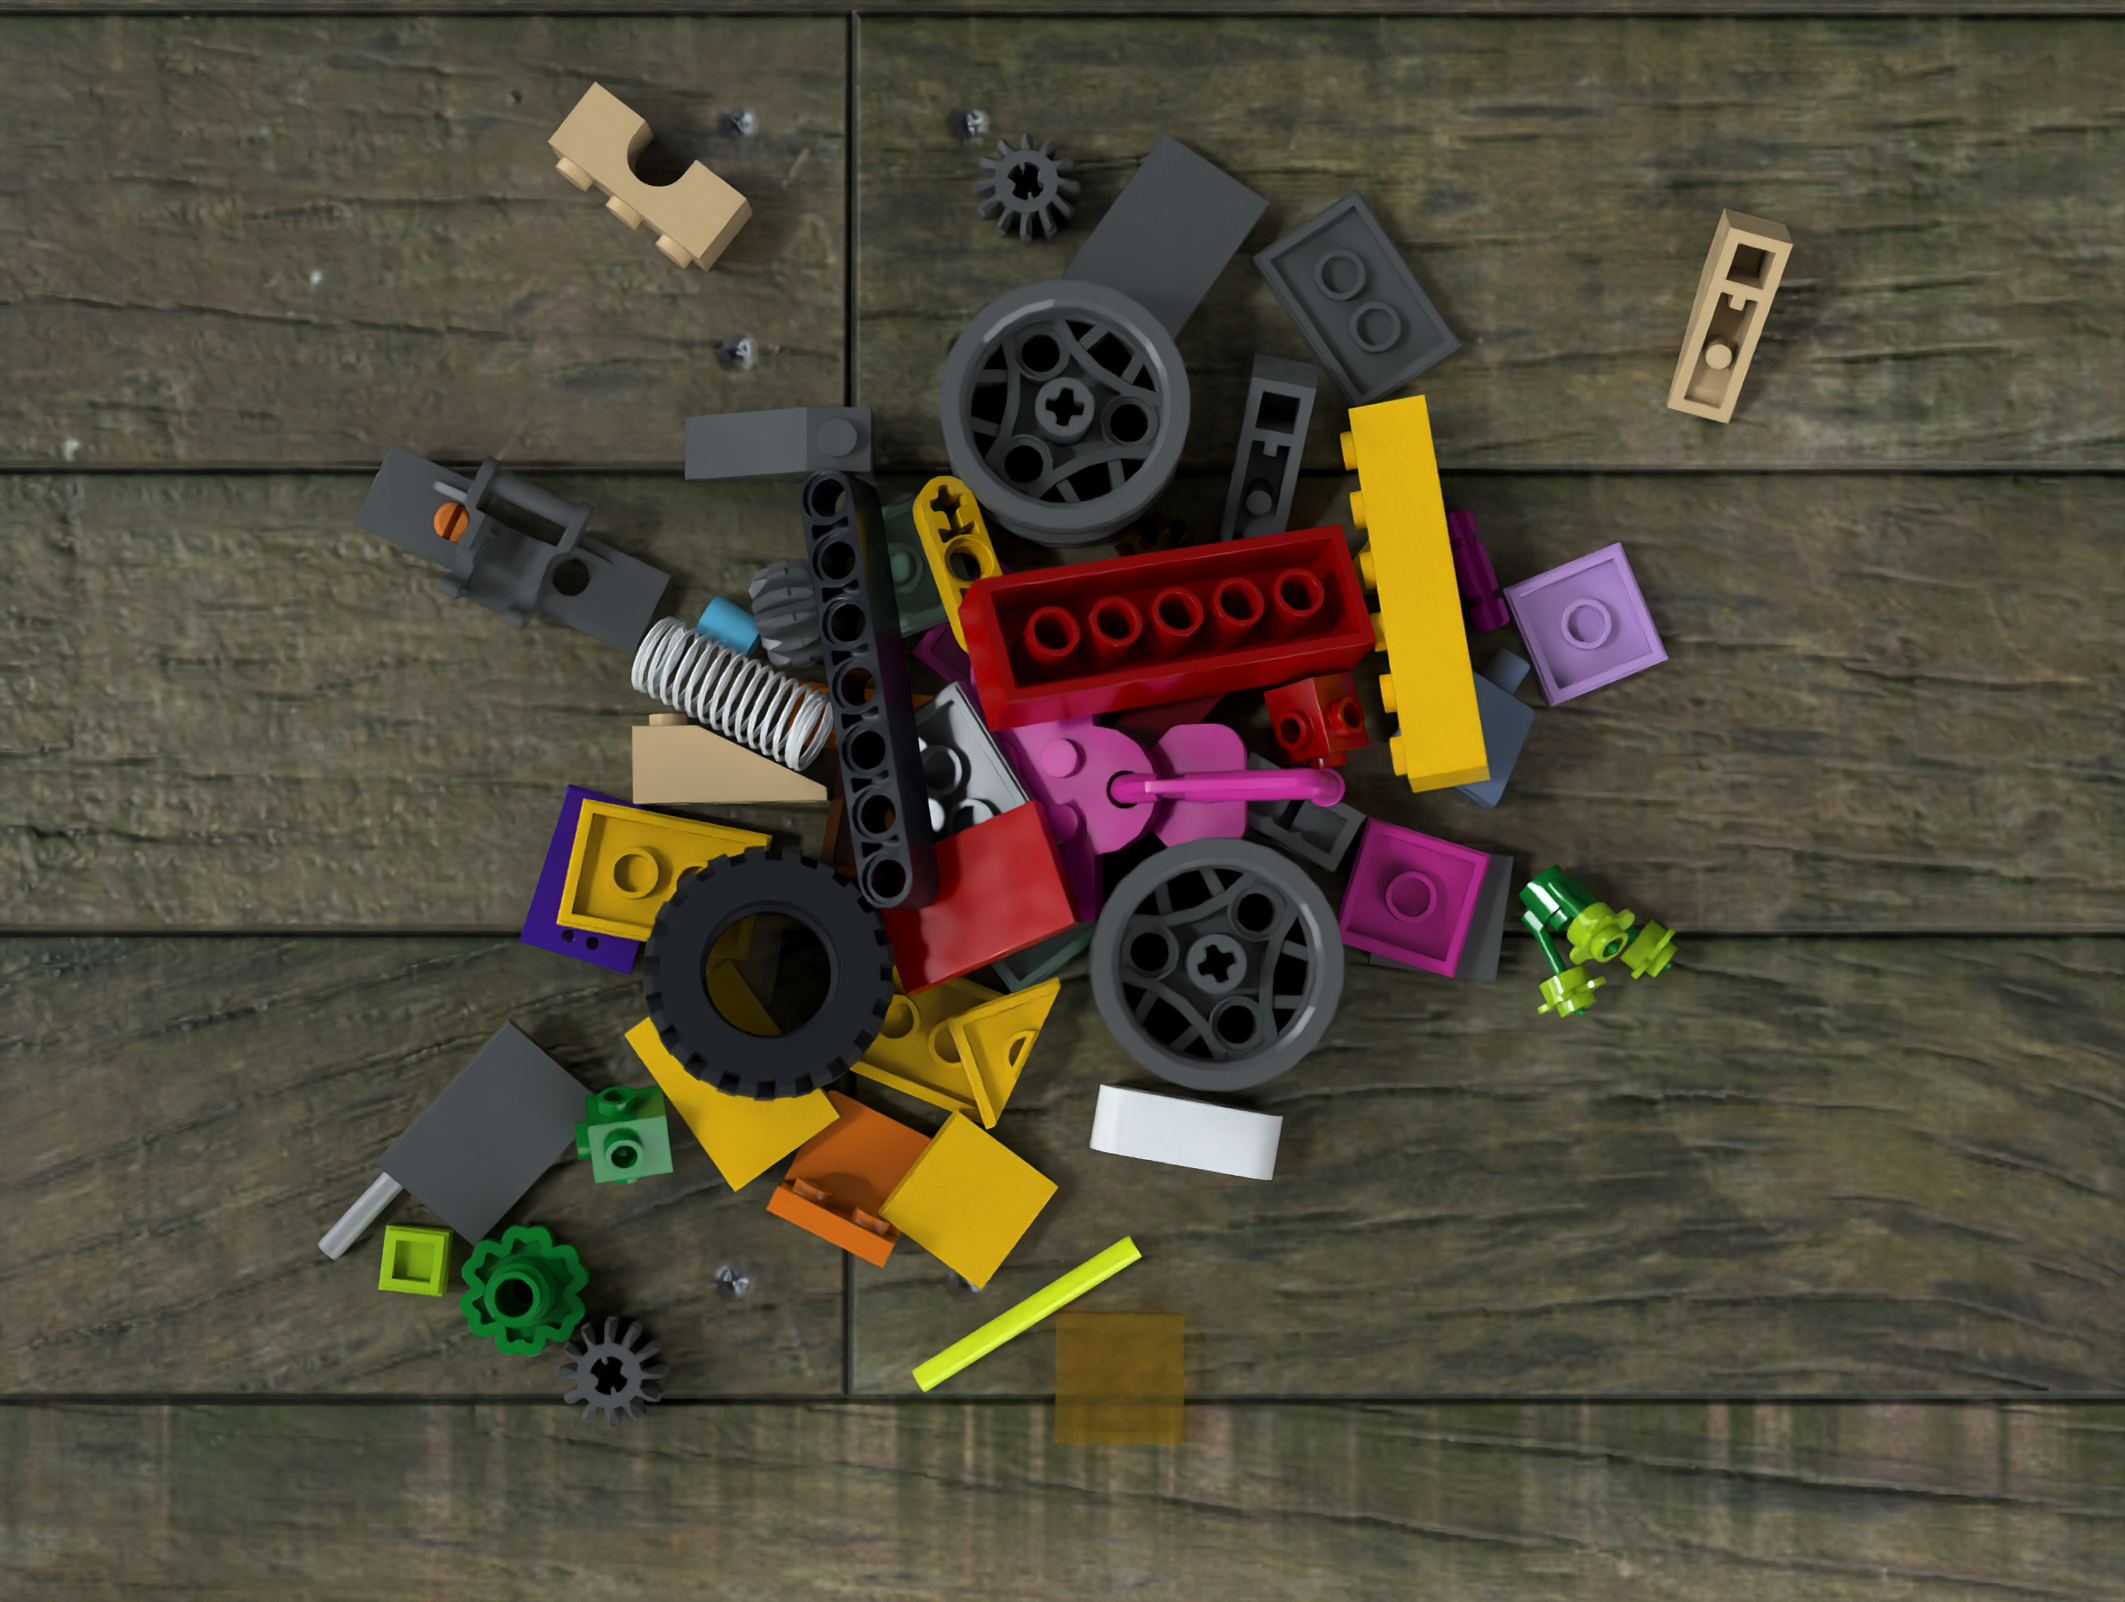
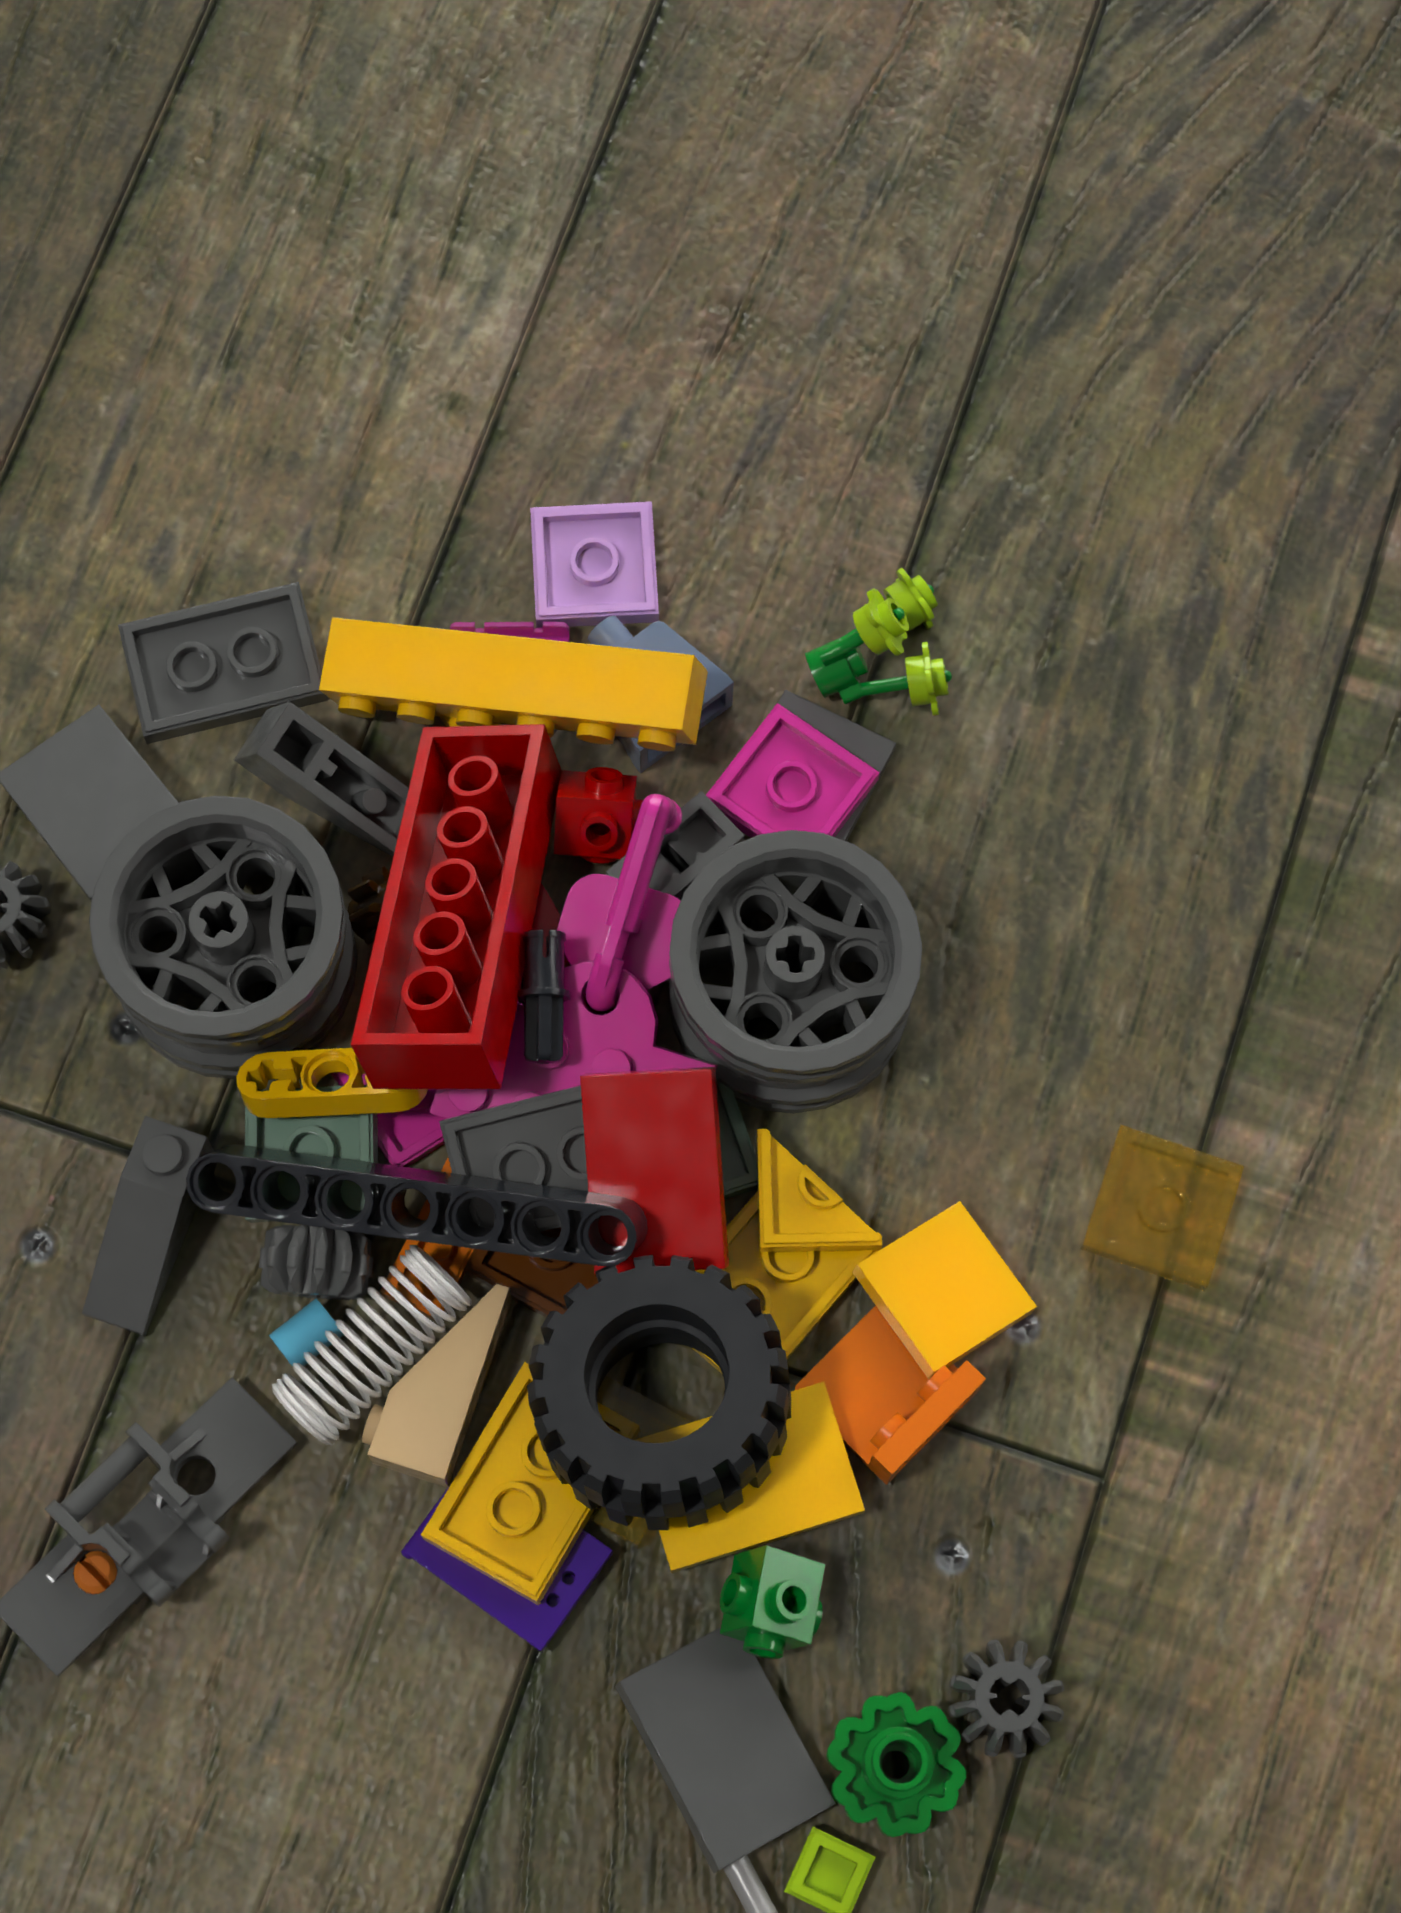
camera: 70 degrees left, 15 degrees down
neon yellow bar [912,1235,1142,1392] -> none
white beam [1089,1084,1283,1180] -> none
tan slope [1666,208,1793,424] -> none
none -> black axle [518,930,570,1064]

